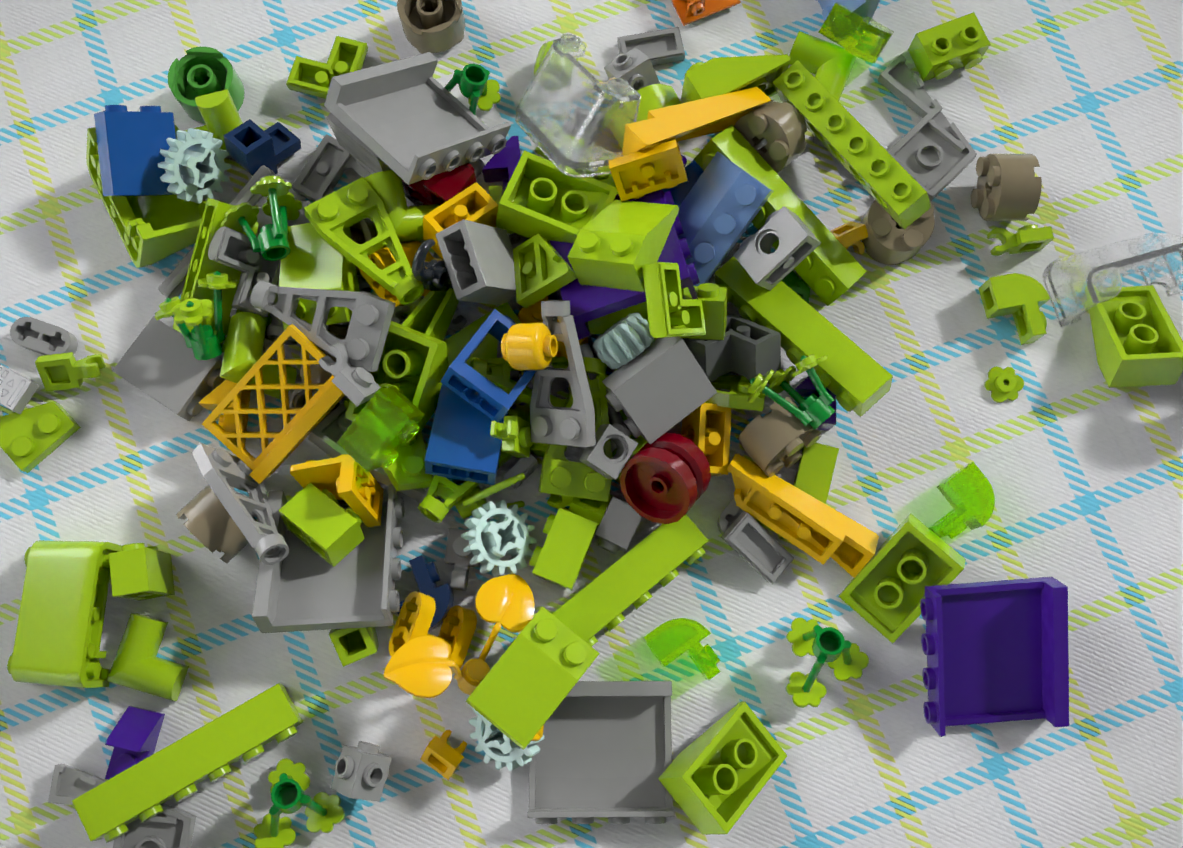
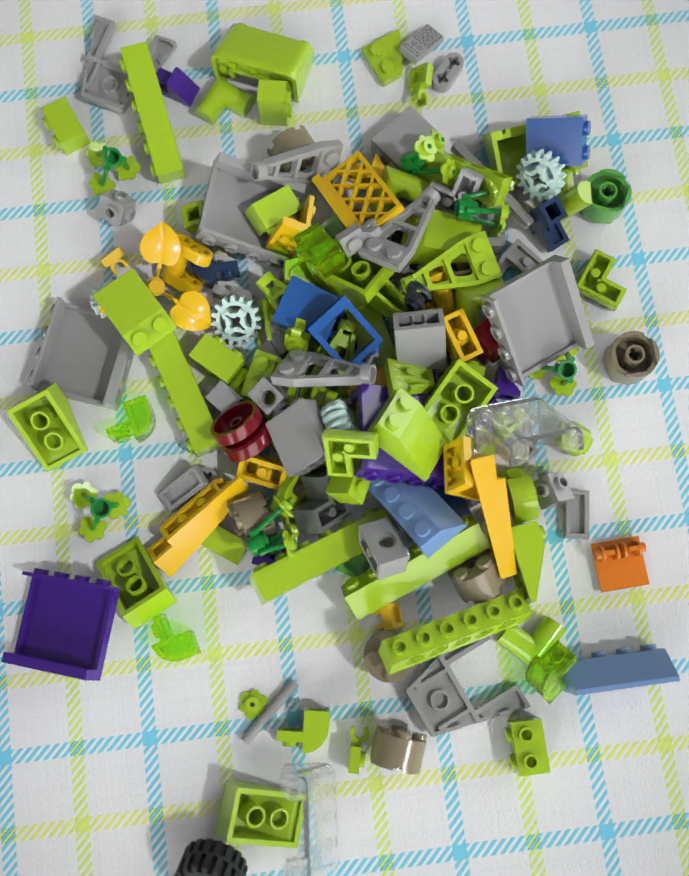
camera: 105 degrees right, 0 degrees up
yellow head [501,323,558,371] -> none
none -> light grey bar [241,679,299,745]

